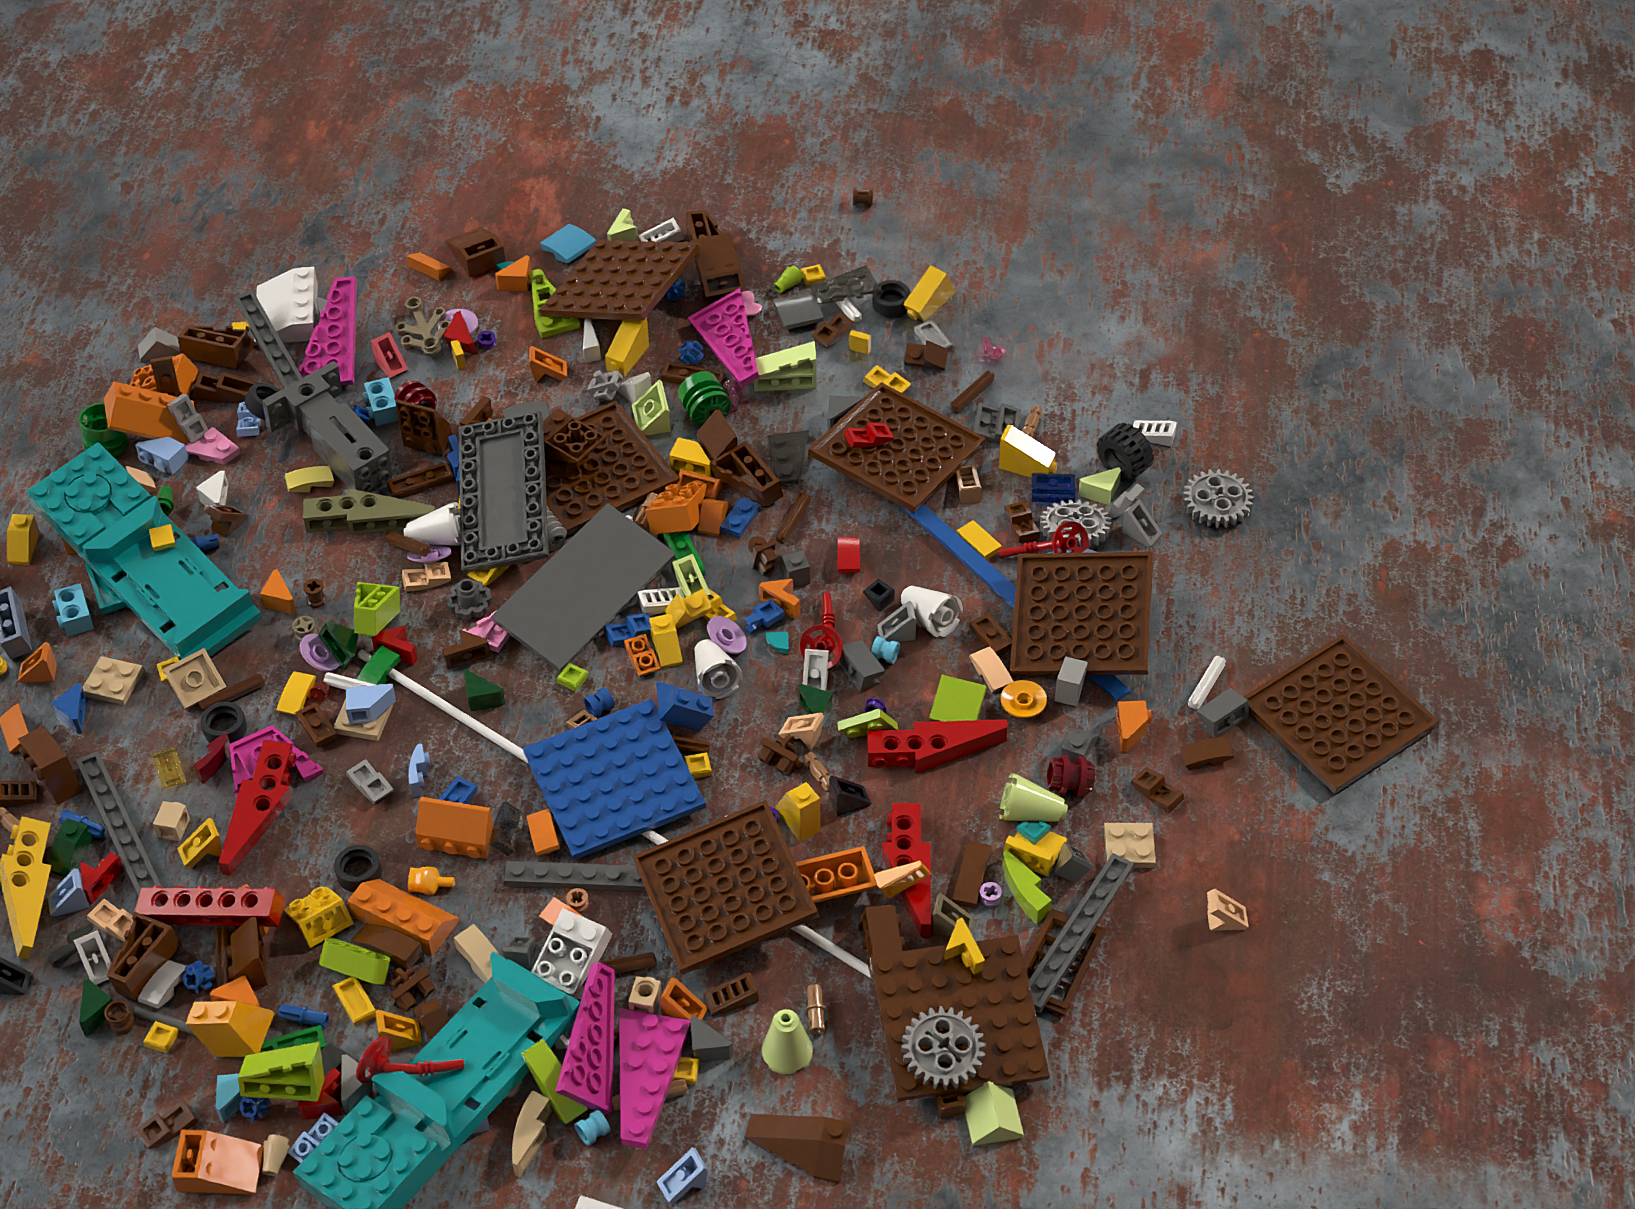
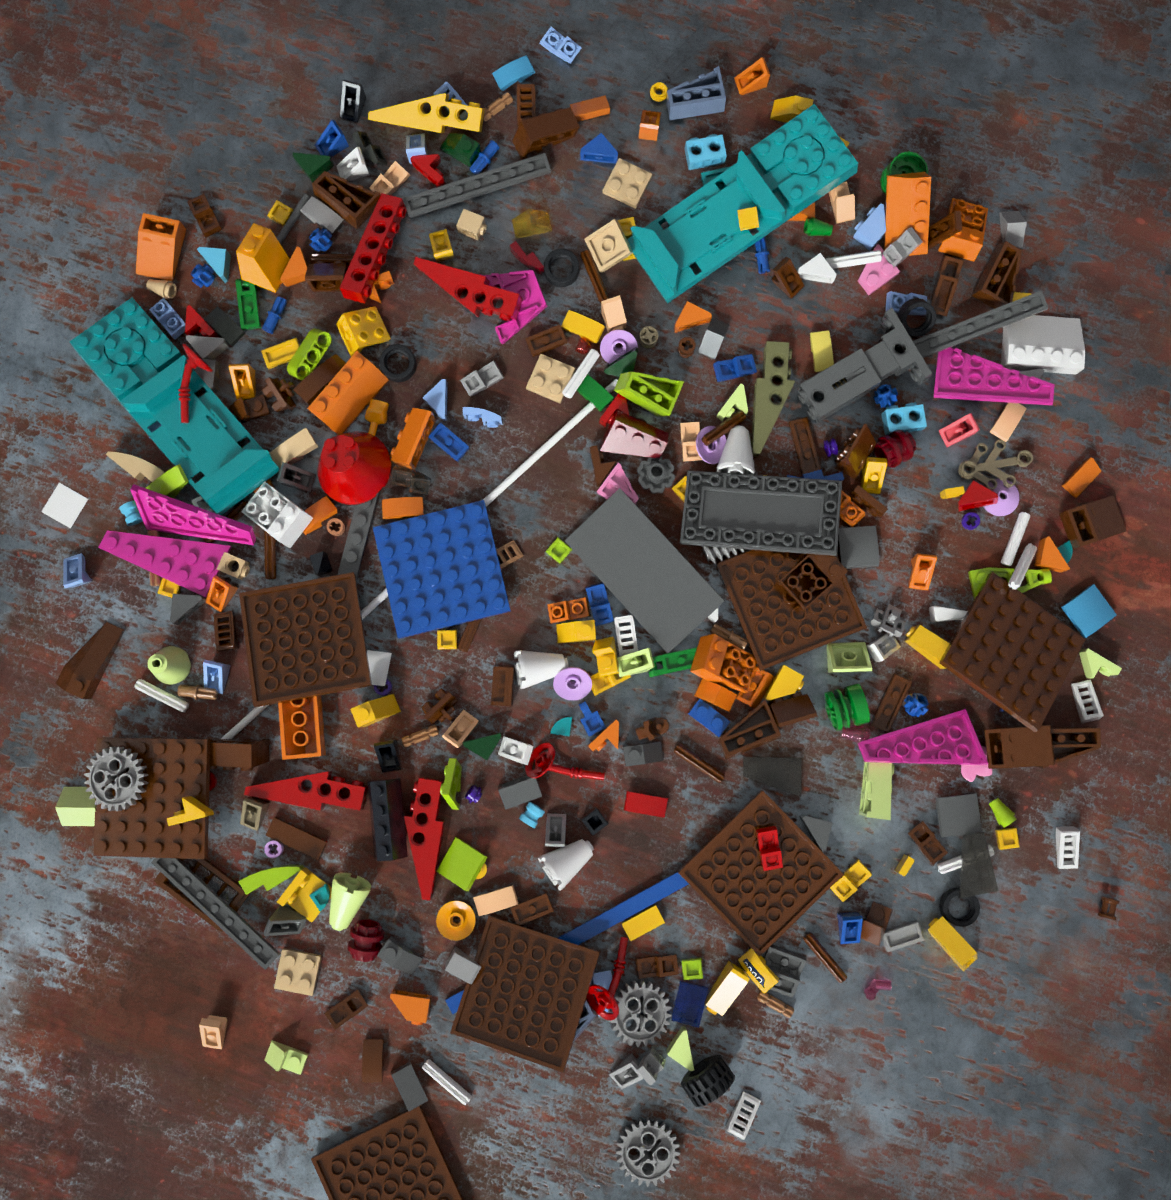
camera: 100 degrees right, 35 degrees up
reddish brown wheel [104,1000,135,1035] -> none
lime wedge [238,1042,325,1101] -> none
light blue slope [346,684,396,724] -> none
dark green slope [464,669,505,711] -> none
blue wheel [583,687,615,717] -> none
blue slope [656,681,714,732] -> none
light orange slope [874,861,931,898] -> none
medium nougat slope [955,465,982,504] -> none
none -> white axle [134,679,189,712]
none -> light blue slope [203,660,231,694]
none -> yellowish green slope [265,1040,309,1075]
none -> black slope [310,551,332,576]
none -> blue slope [314,120,349,157]
none -> red cone [317,431,392,505]
none -> black slope [367,778,408,861]
none -> light blue slope [423,379,448,421]
none -> reddish brown hinge [491,666,515,706]
none -> wedge [600,410,668,459]
none -> light nougat slope [601,295,627,333]
none -> lime tile [681,957,703,980]
none -> slope [698,318,729,360]
none -> blue slope [713,354,757,382]
none -> yellowish green slope [717,384,748,422]
none -> yellow slope [738,948,779,994]
none -> dark purple bush [824,438,838,457]
none -> white axle [825,250,882,269]
none -> blue slope [837,912,863,944]
none -> yellow slope [861,457,887,494]
none -> light nougat slope [990,403,1027,442]
none -> white axle [1001,512,1030,566]
none -> white axle [1008,543,1037,589]
none -> white slope [1056,826,1080,869]

